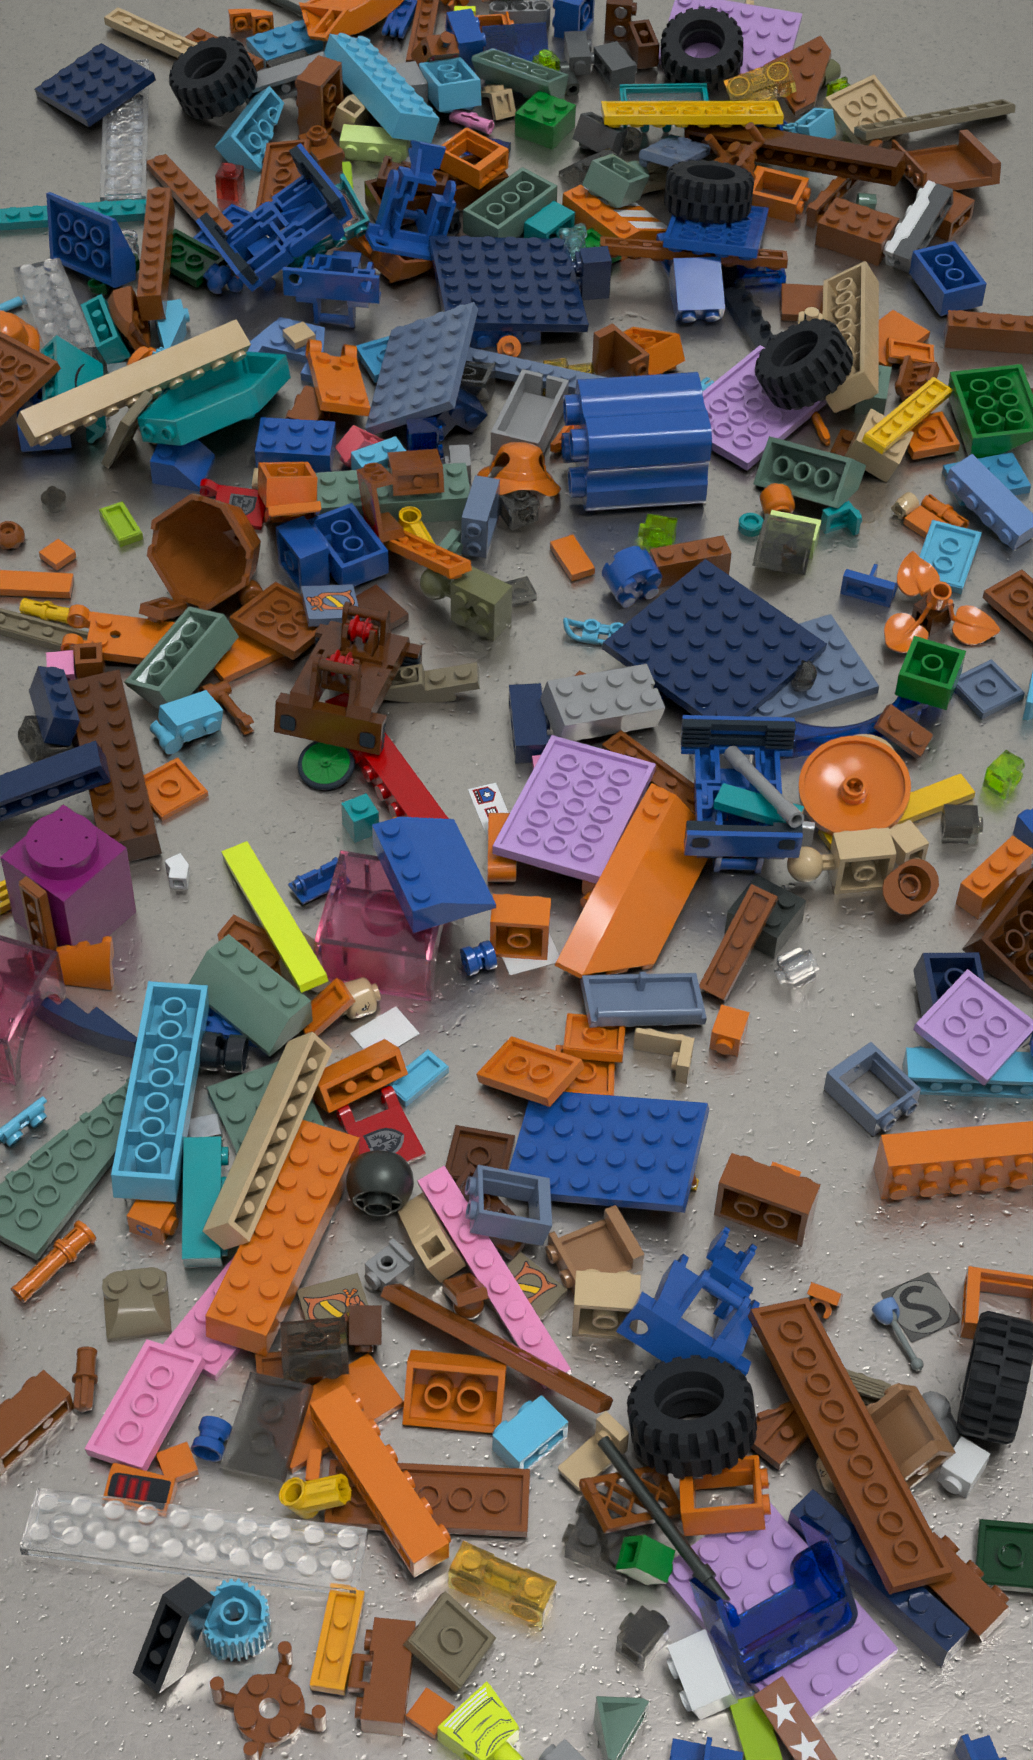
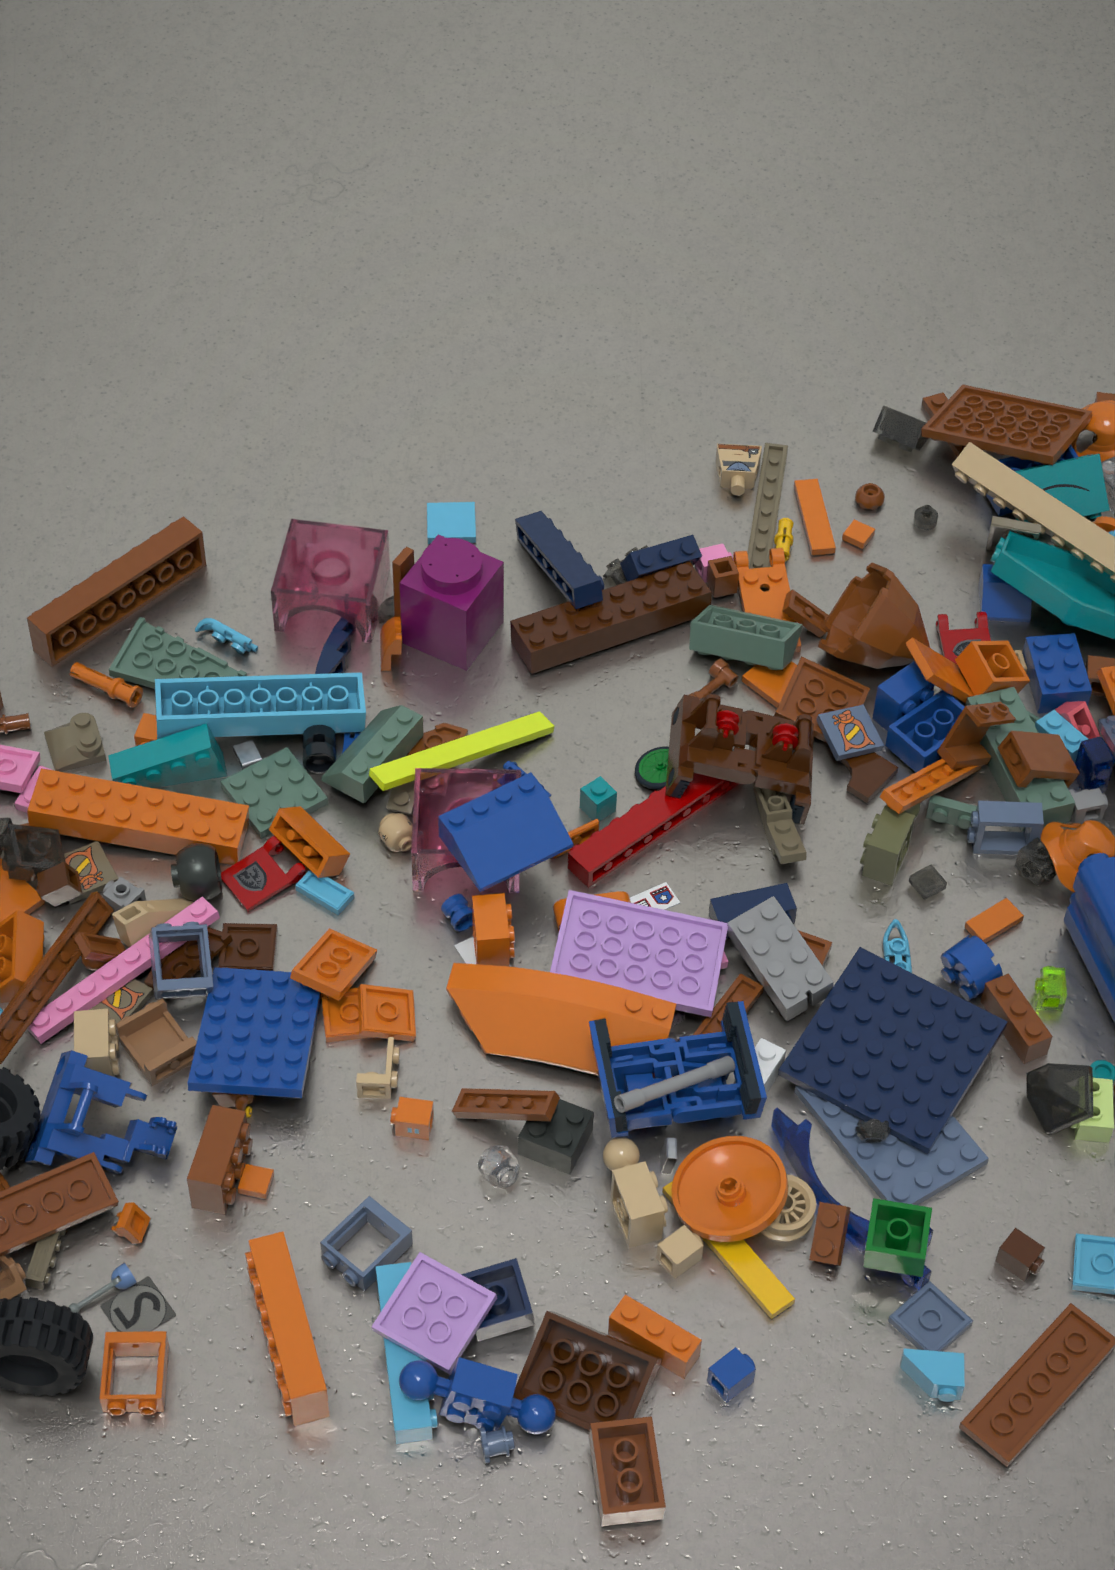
camera: 80 degrees right, 0 degrees up
lime tile [99,501,143,547] -> none
orange tile [144,757,209,821] -> none
medium azure hinge [150,690,223,754] -> none
white piece [165,853,190,890] -> none
tan brick [203,1032,333,1250] -> none
dark orange piece [236,580,263,606] -> none
orange tile [303,978,356,1036] -> none
white sticker [350,1006,420,1049] -> none
yellow piece [398,506,435,544] -> none
sand blue container [581,972,707,1028] -> none
teal tile [714,783,804,826] -> none
blue panel [840,564,898,608] -> none
dark orange piece [882,859,939,915] -> none
orange plant [884,551,1000,653] -> none
clear smoke brick [940,804,983,844] -> none
clear neon green brick [983,750,1025,800] -> none

